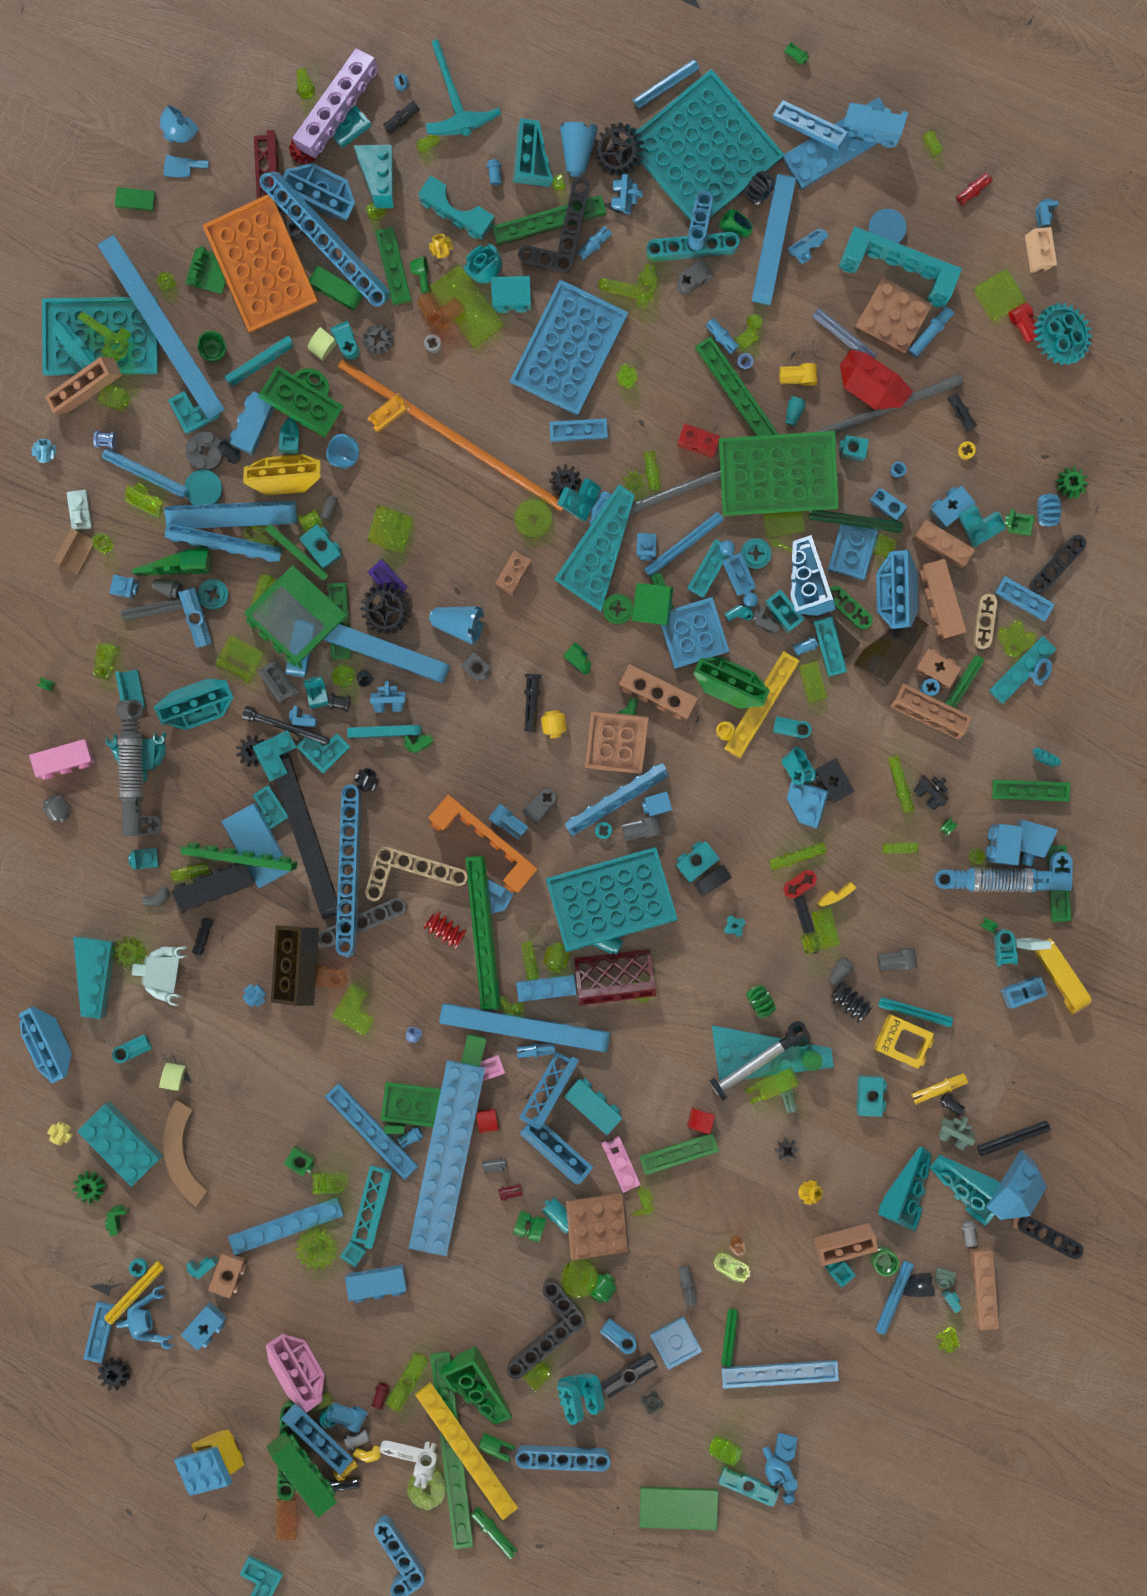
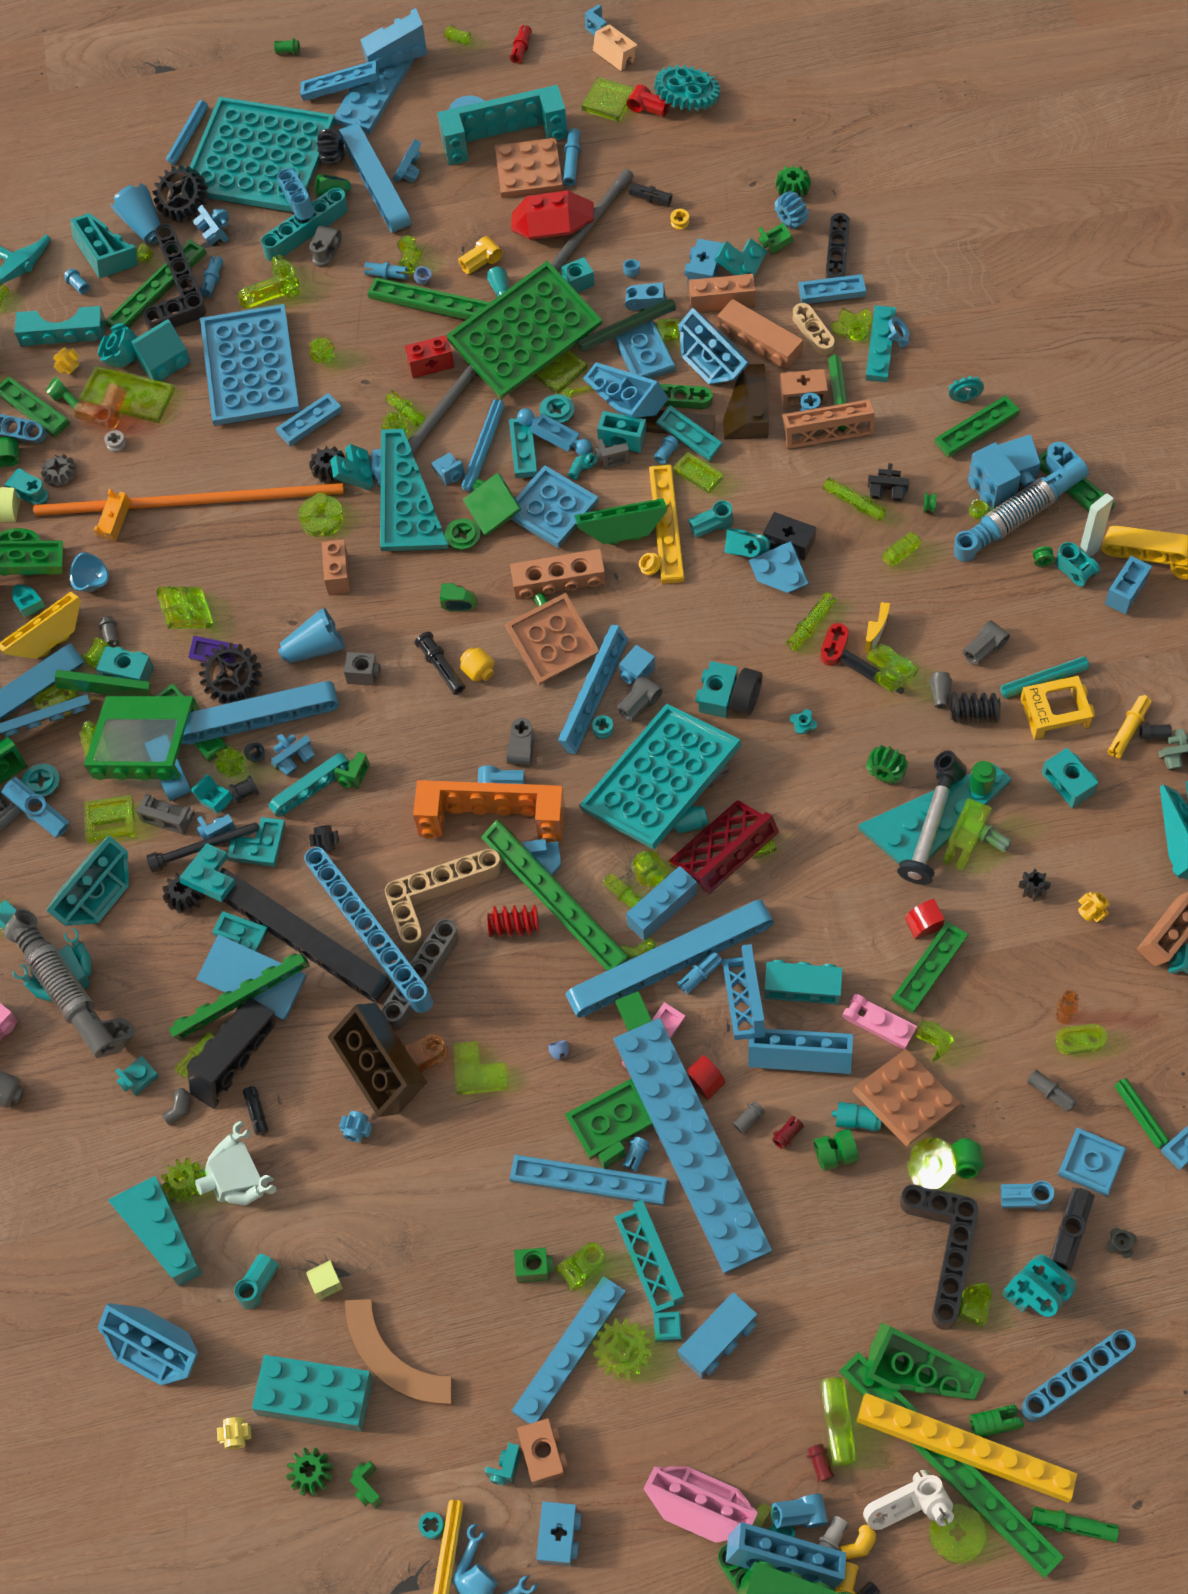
camera: 25 degrees left, 25 degrees down
sand blue axle [813,308,876,358] -> none

